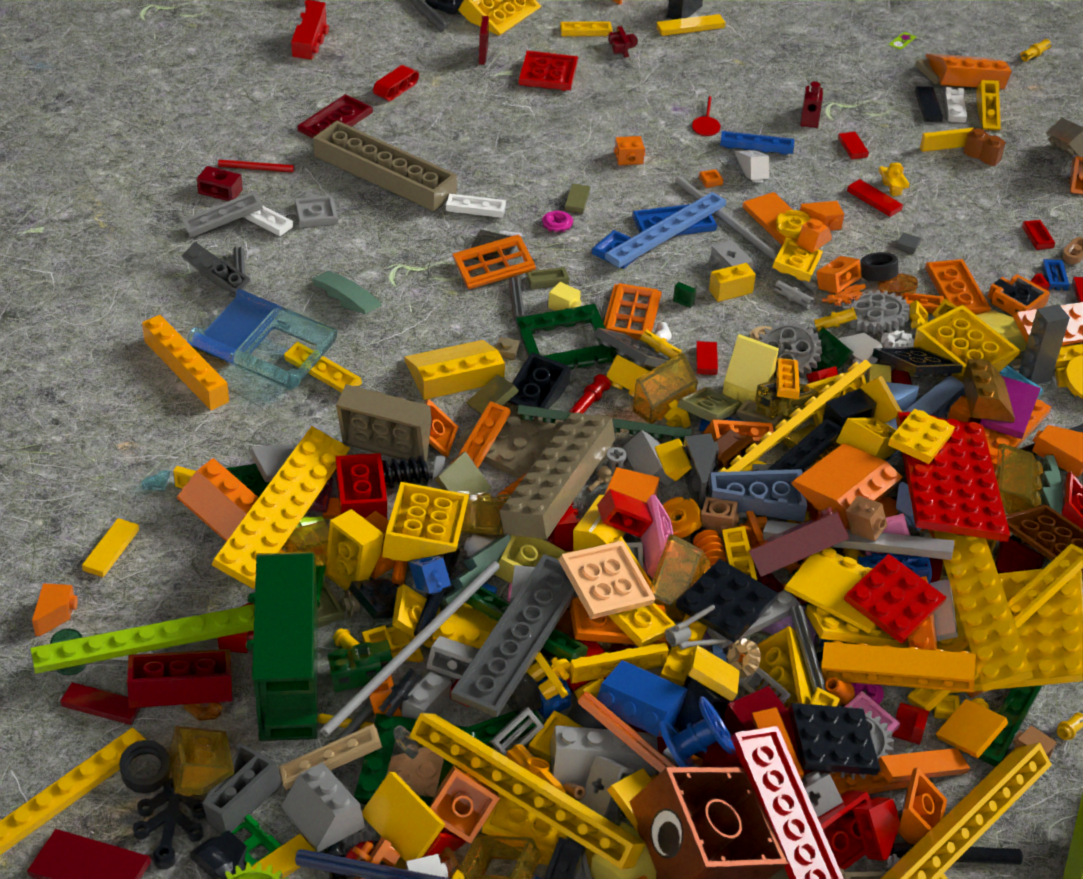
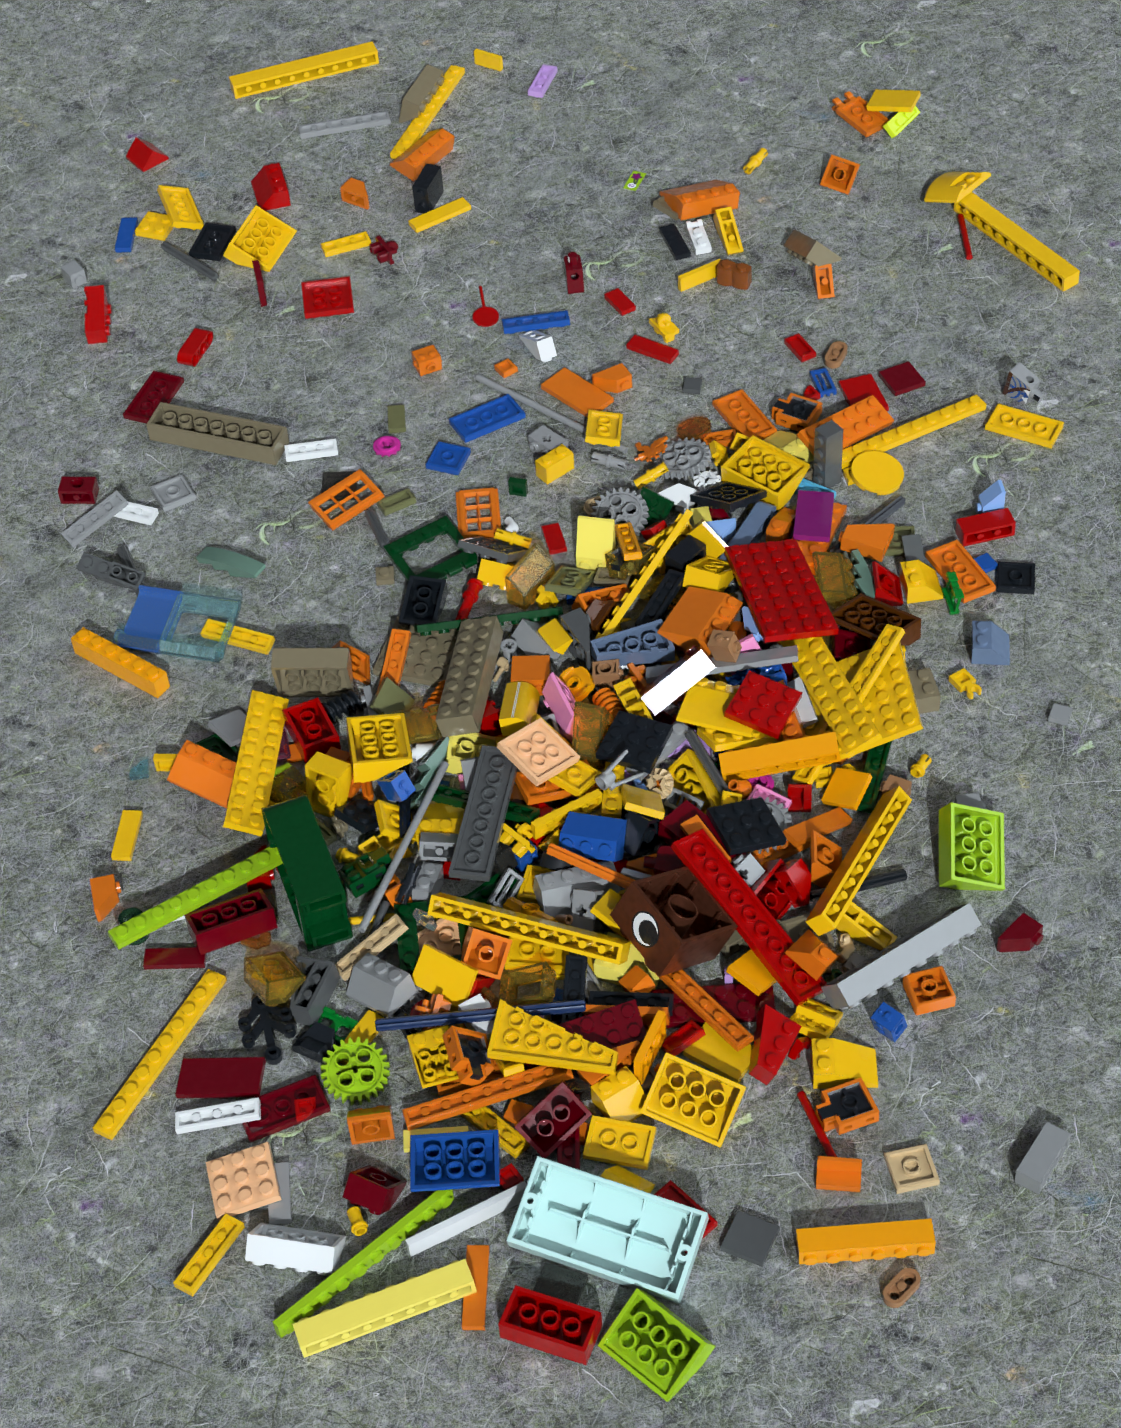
camera: 10 degrees left, 5 degrees up
black tyre [119,740,171,794] -> none
red bar [218,159,294,172] -> none
yellow slope [404,340,505,400] -> none
olive tile [466,374,518,416] -> none
light yellow brick [548,282,581,311] -> none
red brick [597,489,654,538] -> none
medium blue tile [605,192,726,268] -> none
blue piece [659,697,736,767] -> none
yellow tile [776,210,811,239] -> none
orange slope [796,218,832,253] -> none
orange brick [816,256,862,293] -> none
black tyre [860,252,899,282] -> none
yellow plate [888,409,955,464] -> none
pearl gold slope [962,359,1015,422] -> none

